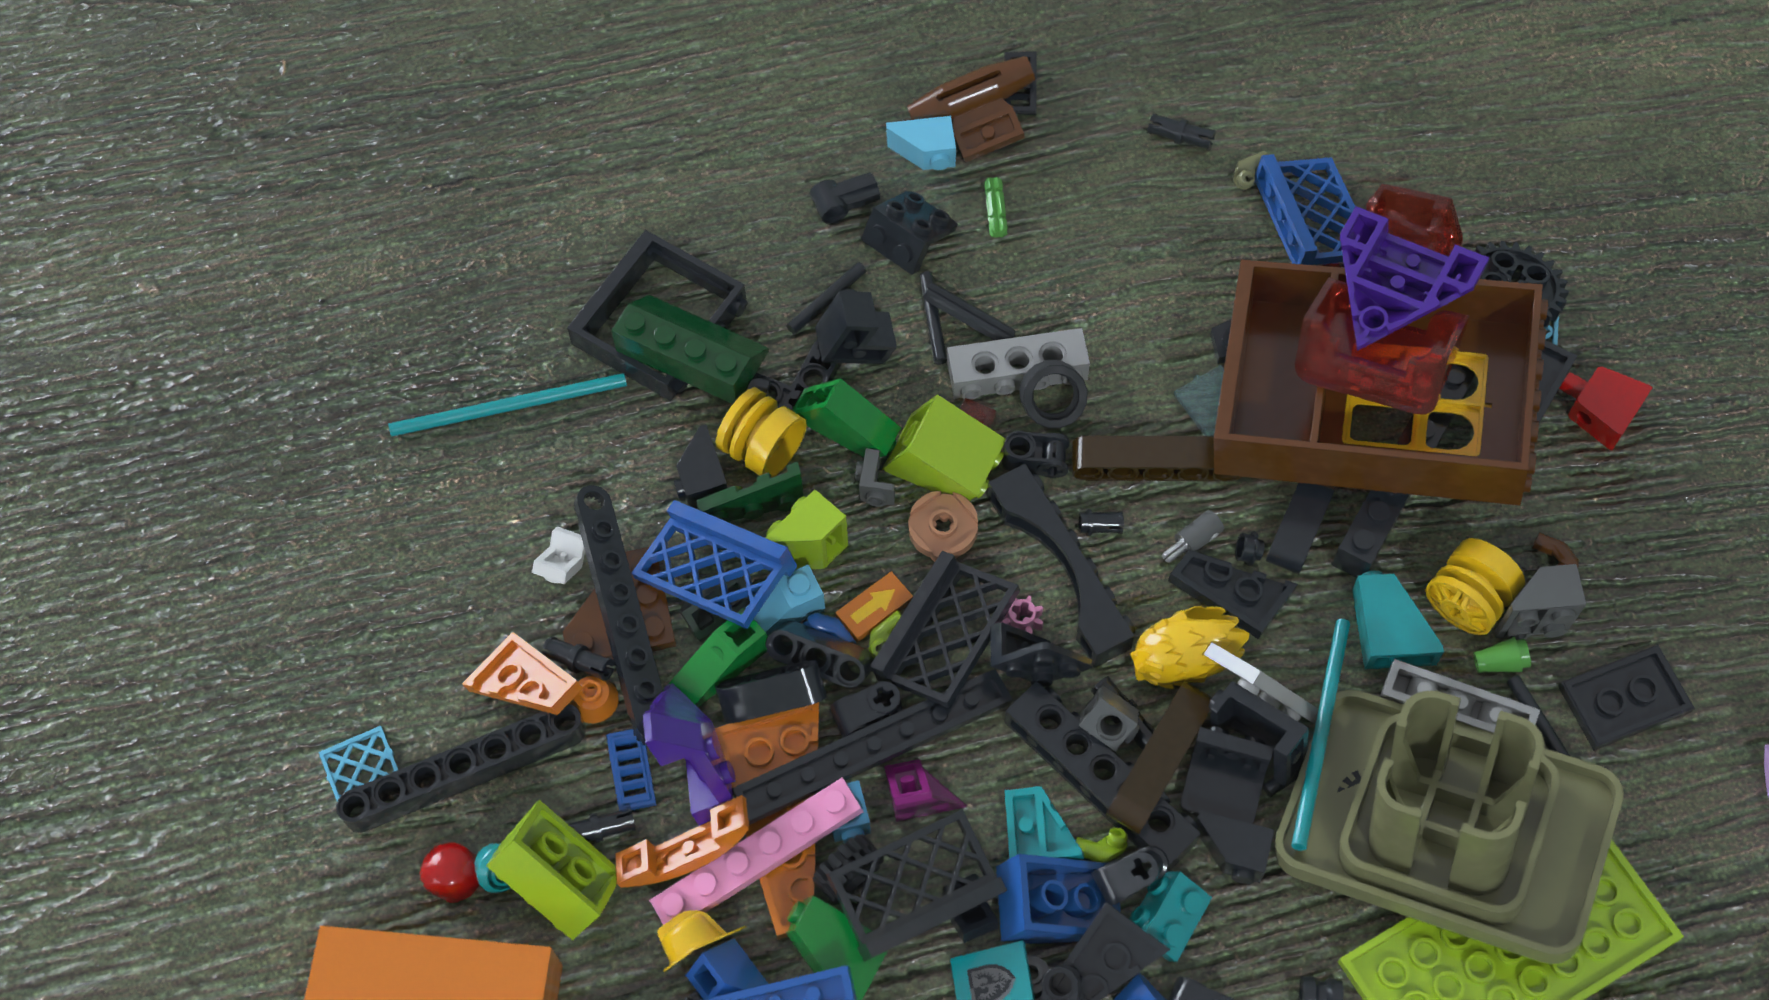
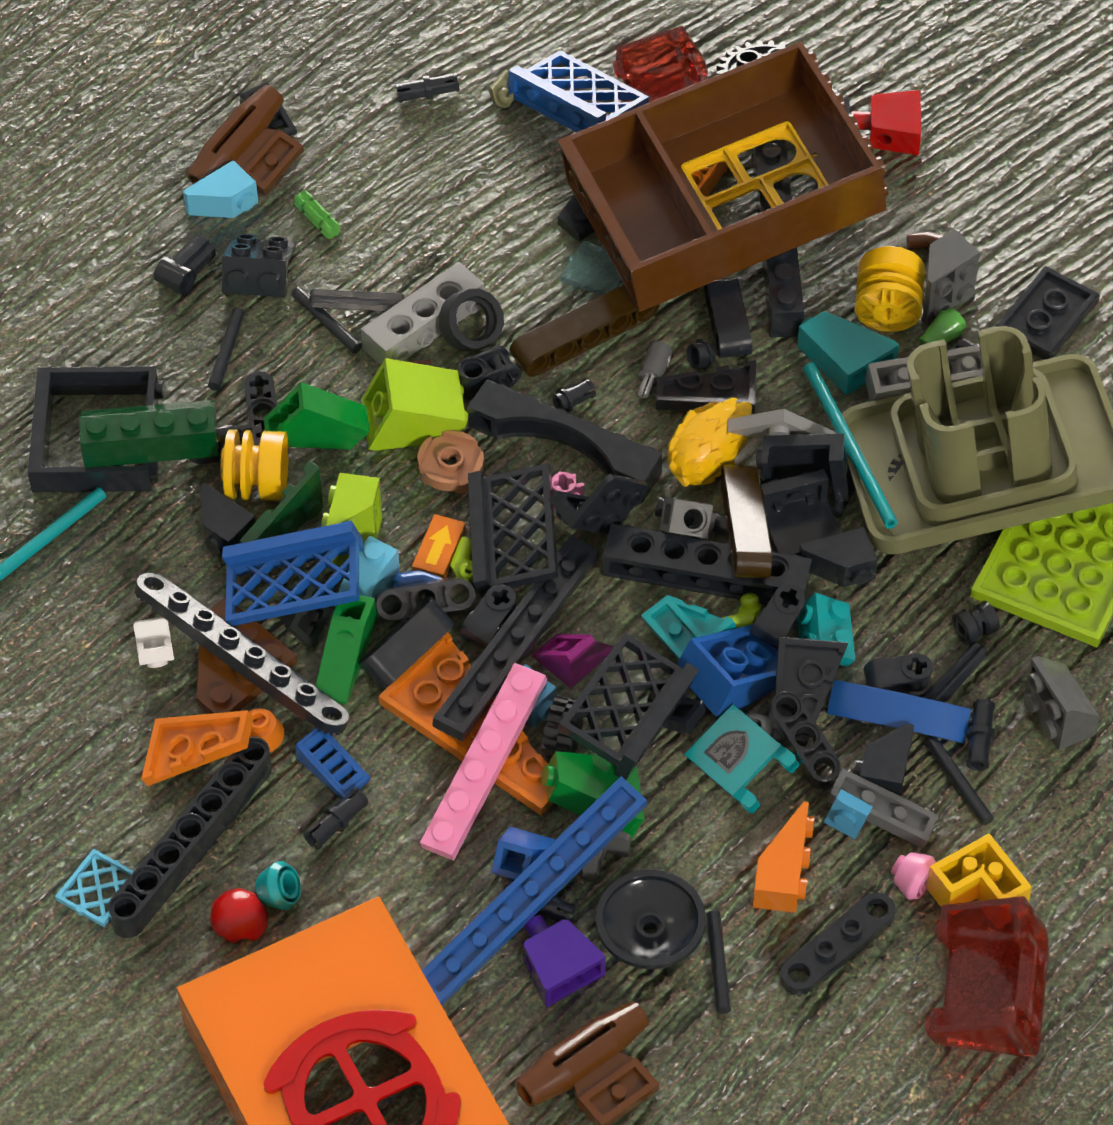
camera: 35 degrees left, 10 degrees down
lime slope [486,799,617,941] -> none
black pin [542,636,615,681] -> none
orange slope [616,795,749,888] -> none
dark purple wedge [643,683,736,826] -> none
yellow piece [657,910,747,972] -> none
black brick [815,289,897,365] -> none
dark grey bracket [855,448,895,507] -> none
clear red windscreen [1295,278,1469,415] -> none
dark purple wedge [1340,206,1489,351] -> none

